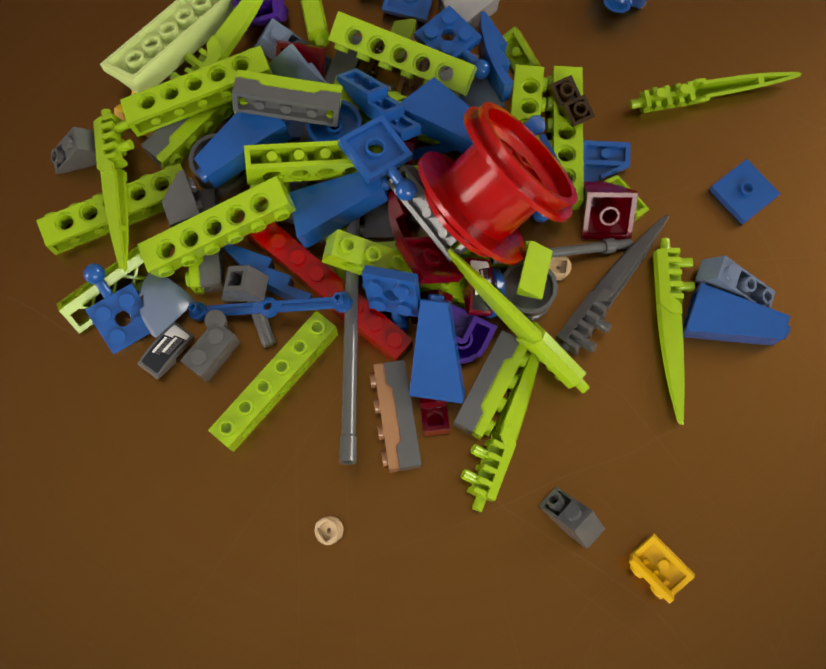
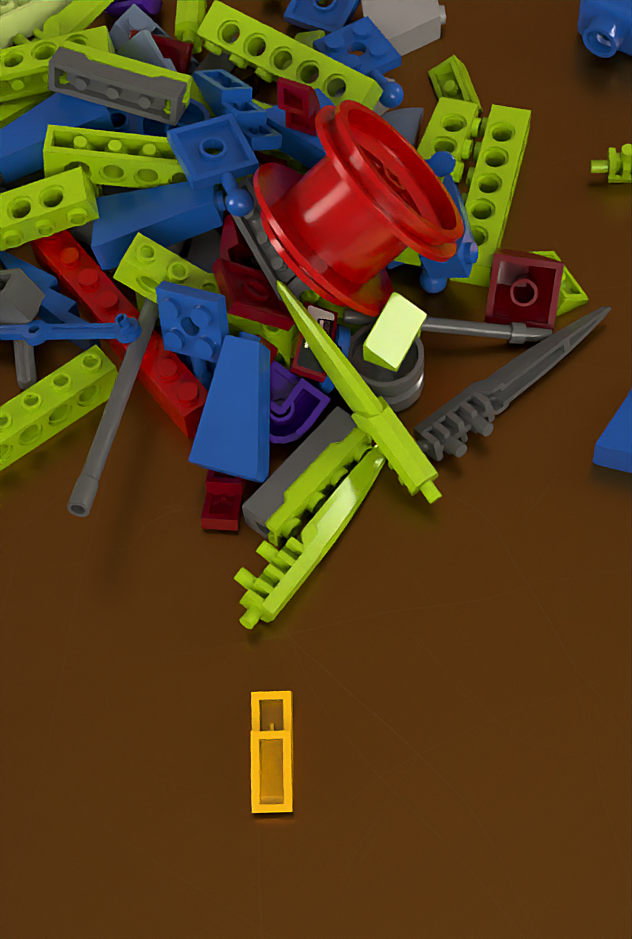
camera: 20 degrees right, 15 degrees down
tan tile [314,516,343,545] -> none
piece [369,360,422,473] -> none
blue slope [478,11,513,102] -> none
dark grey slope [539,486,605,549] -> none
dark brown slope [548,75,595,127] -> none
tan tile [549,256,571,281] -> none
blue wing [583,140,631,182] -> none
yellow bracket [629,533,695,604] -> none
lime piece [653,238,695,425] -> none
none -> yellow slope [251,691,293,813]
none -> dark red slope [277,77,321,137]

